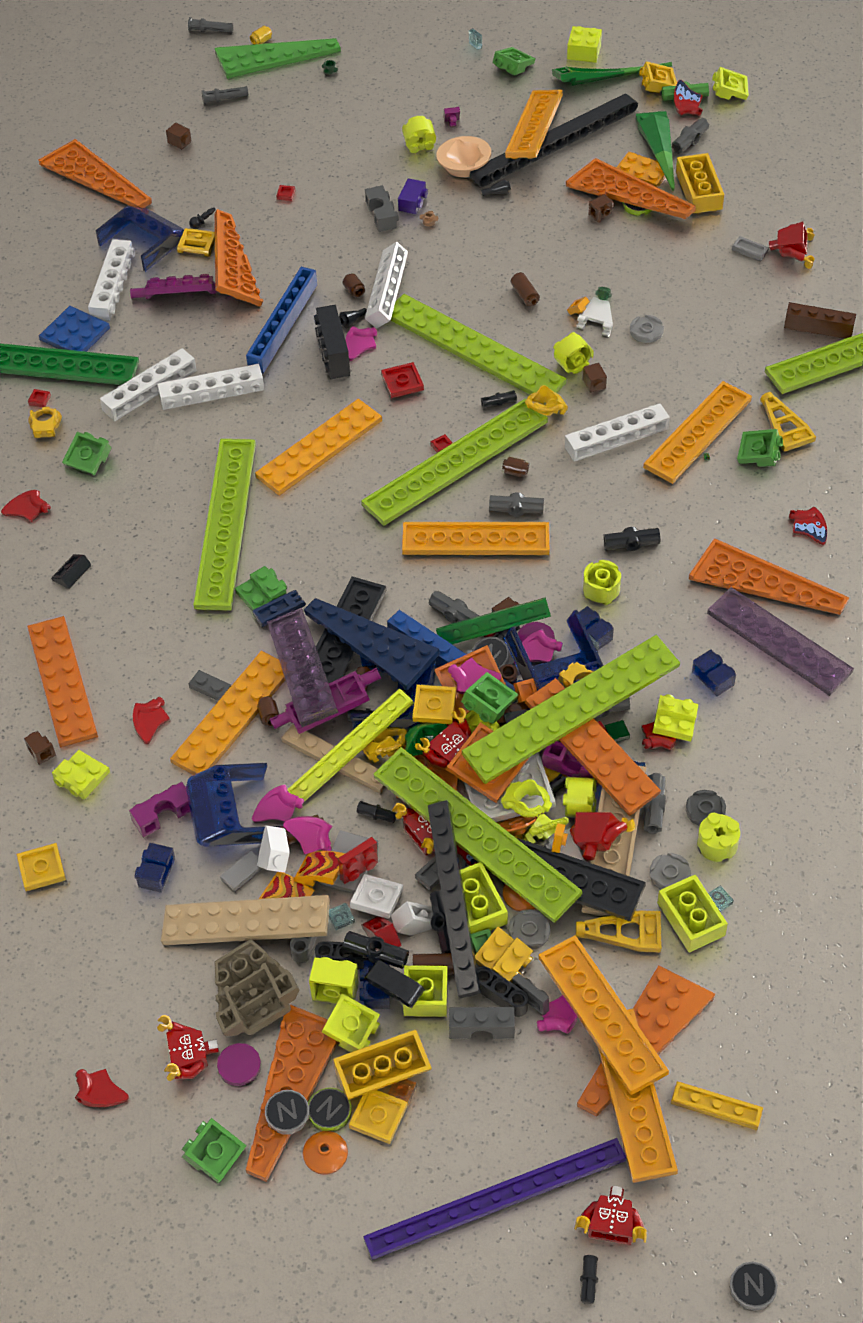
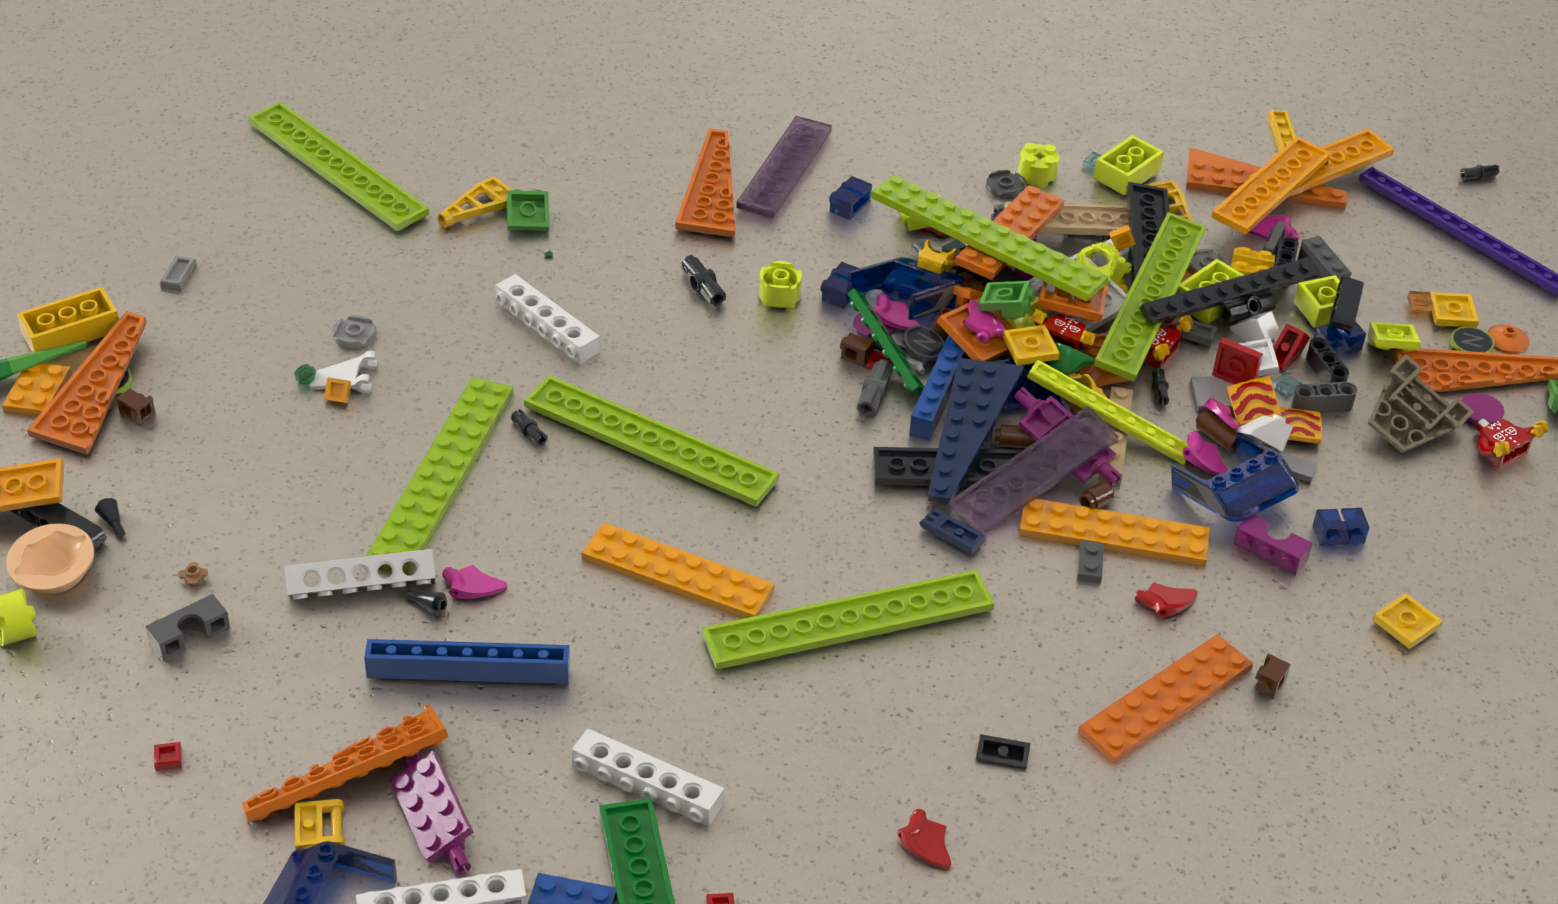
camera: 115 degrees left, 10 degrees down
yellow piece [28,407,62,438] -> none
neon yellow plate [52,750,110,800] -> none
bright green plate [62,431,112,476] -> none
white brick [157,364,264,410] -> none
tan plate [161,895,330,945] -> none
black bar [189,207,216,229] -> none
bright green plate [235,566,287,610] -> none
black tile [265,1090,310,1134] -> none
neon yellow brick [309,957,359,1004] -> none
black brick [314,304,350,379] -> none
yellow slope [333,1029,432,1100] -> none
reddish brown brick [342,273,365,298] -> none
black piece [342,931,409,969] -> none
red plate [381,362,424,398] -> none
dark purple brick [398,178,428,214] -> none
light orange plate [402,522,550,555] -> none
reddish brown brick [413,953,455,975] -> none
red tile [430,434,453,453] -> none
dark grey piece [489,492,544,517] -> none
orange dish [499,816,537,835] -> none
reddish brown brick [502,456,530,477] -> none
reddish brown brick [510,272,540,306] -> none
yellow piece [525,385,568,416] -> none
neon yellow brick [553,332,594,374] -> none
neon yellow brick [563,777,597,818] -> none
red torso [569,812,636,861] -> none
red torso [574,1186,647,1245] -> none
reddish brown brick [582,363,607,393] -> none
light orange plate [643,381,752,484] -> none
light grey tile [650,853,691,890] -> none
black tile [729,1261,778,1311] -> none
red torso [769,221,815,269] -> none
reddish brown brick [784,302,856,339] -> none
red arm [789,507,827,545] -> none

